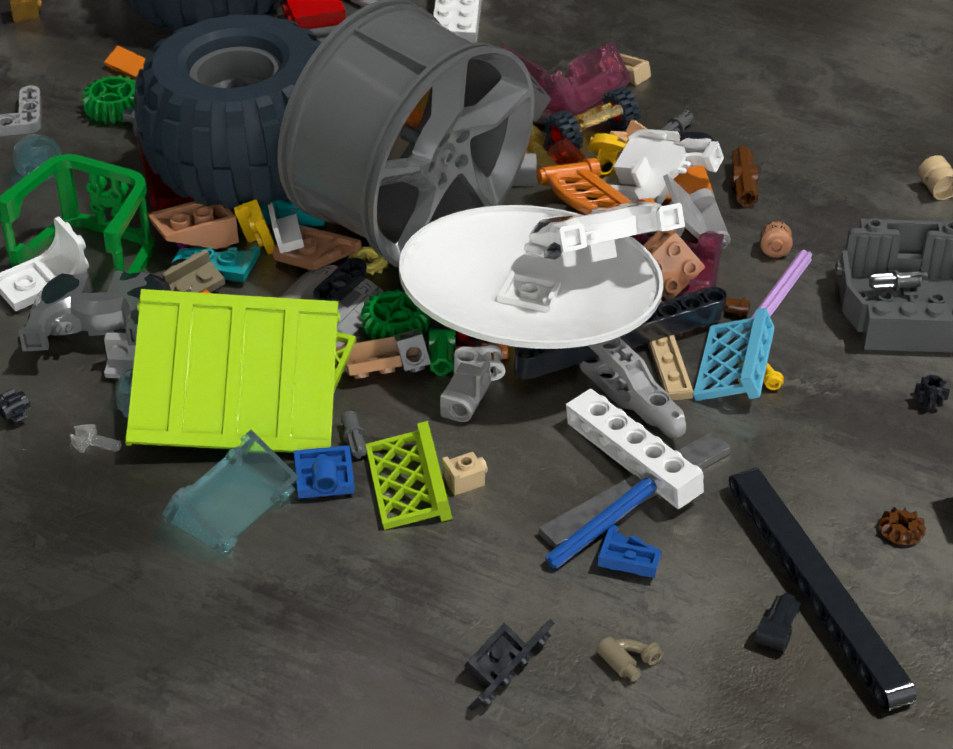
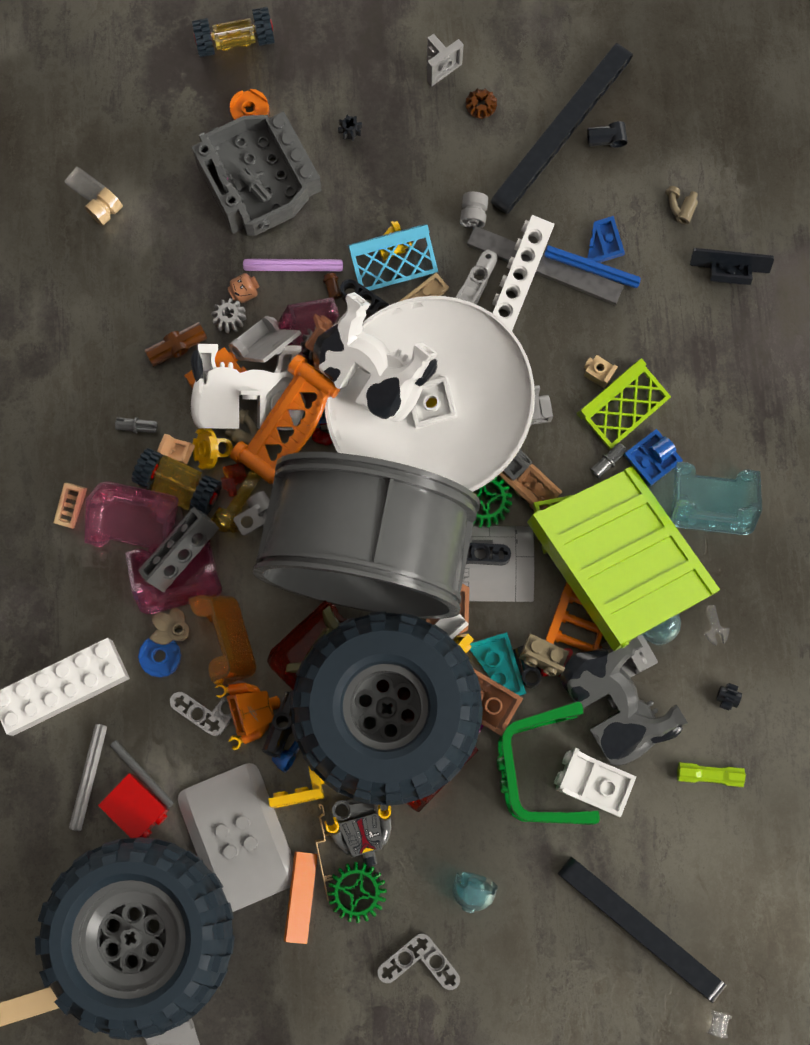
camera: 120 degrees left, 35 degrees up
none -> light grey gear [211,298,247,334]
none -> light grey wheel [460,192,489,229]

